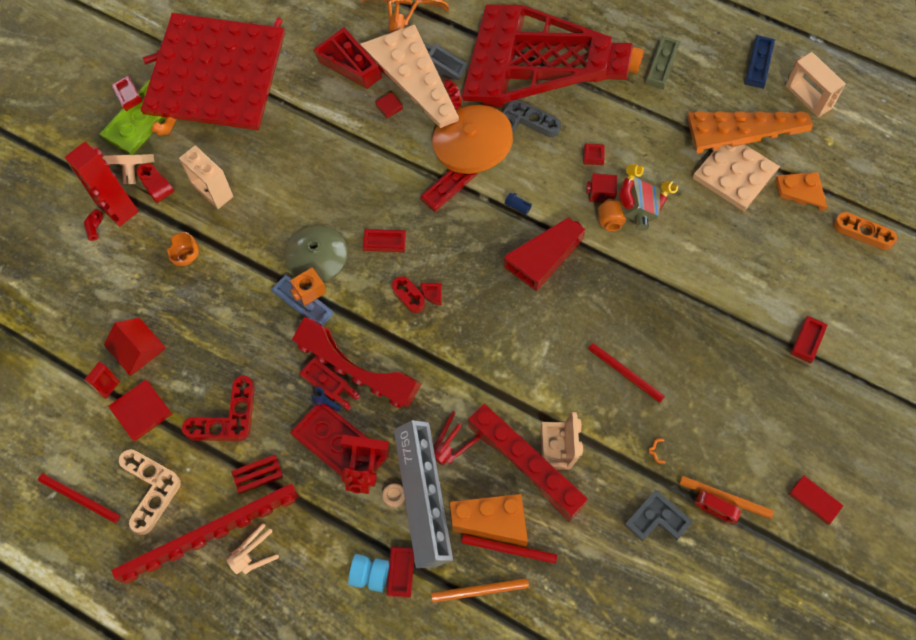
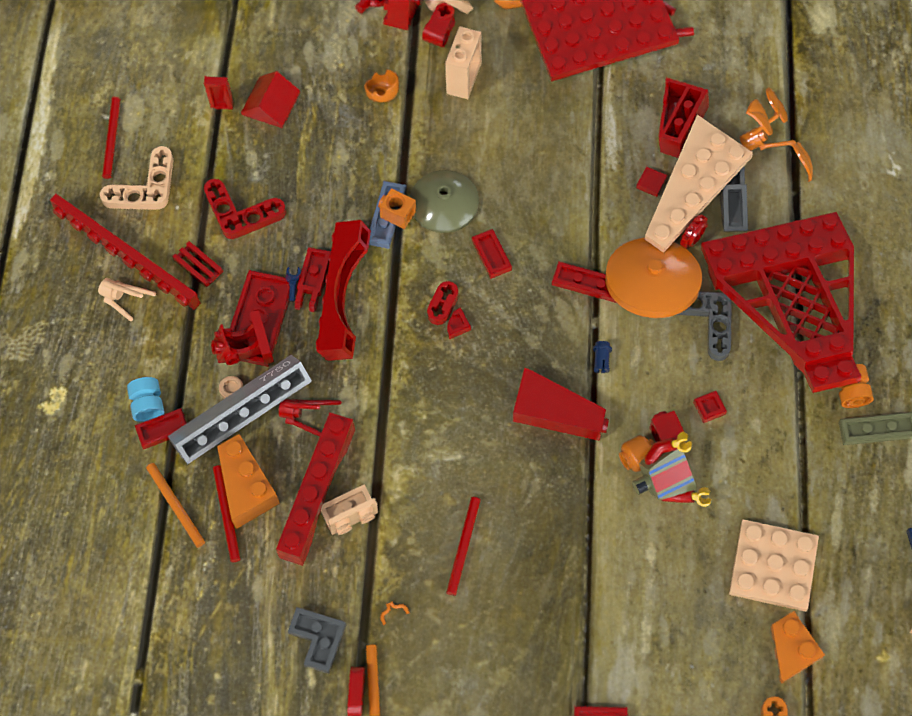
camera: 65 degrees right, 0 degrees up
red tile [108,379,172,442] -> none
orange wing [687,111,813,154] -> none

